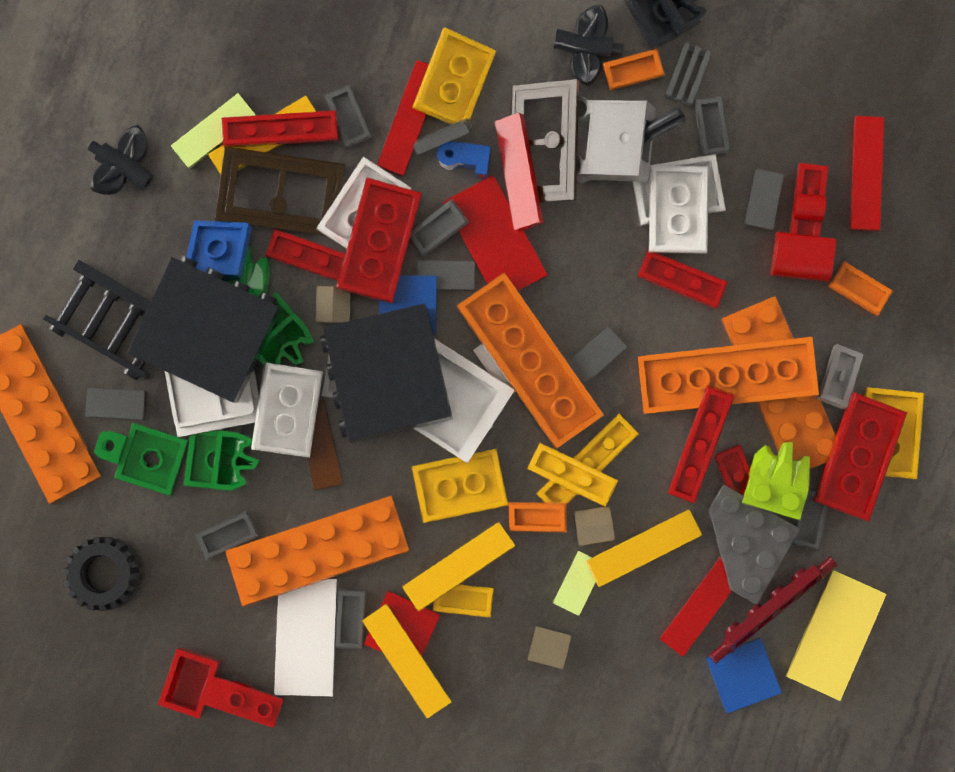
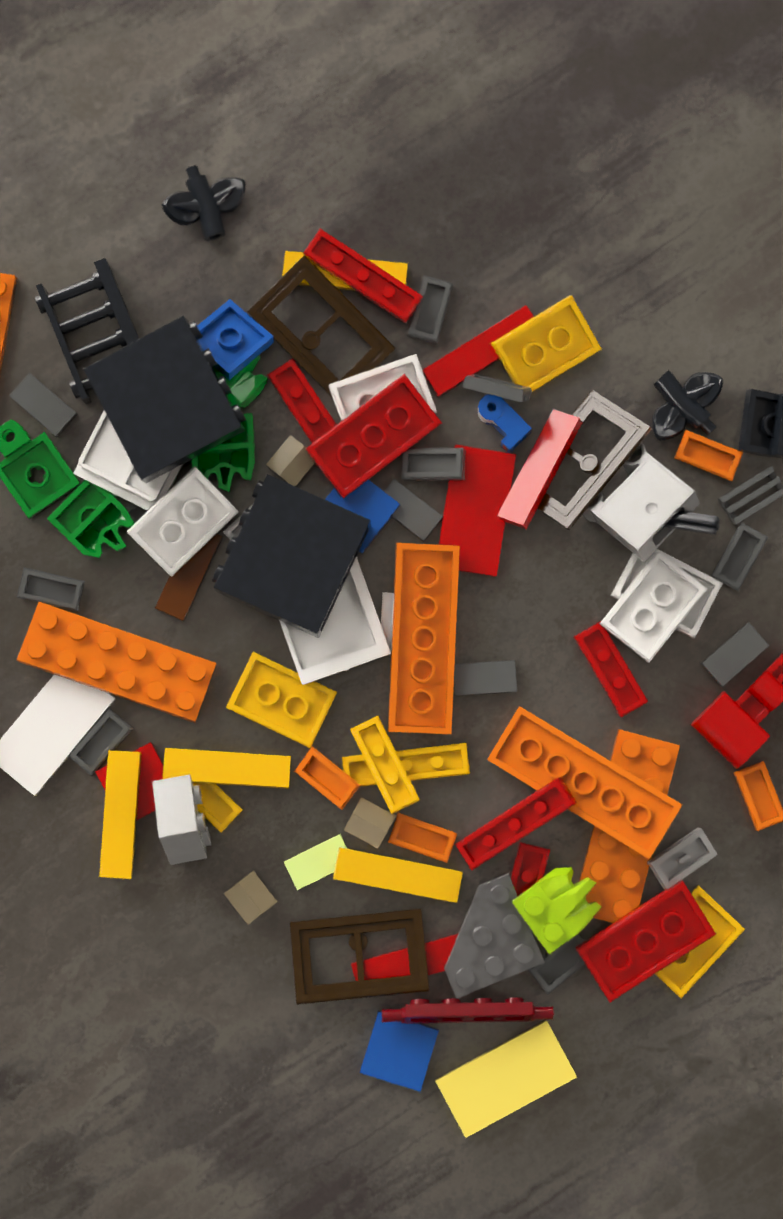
camera: 40 degrees right, 0 degrees up
yellowish green tile [171,93,255,170] -> none
none -> brick [152,774,211,865]
none -> dark brown door [290,909,429,1005]
none -> orange tile [388,813,457,863]

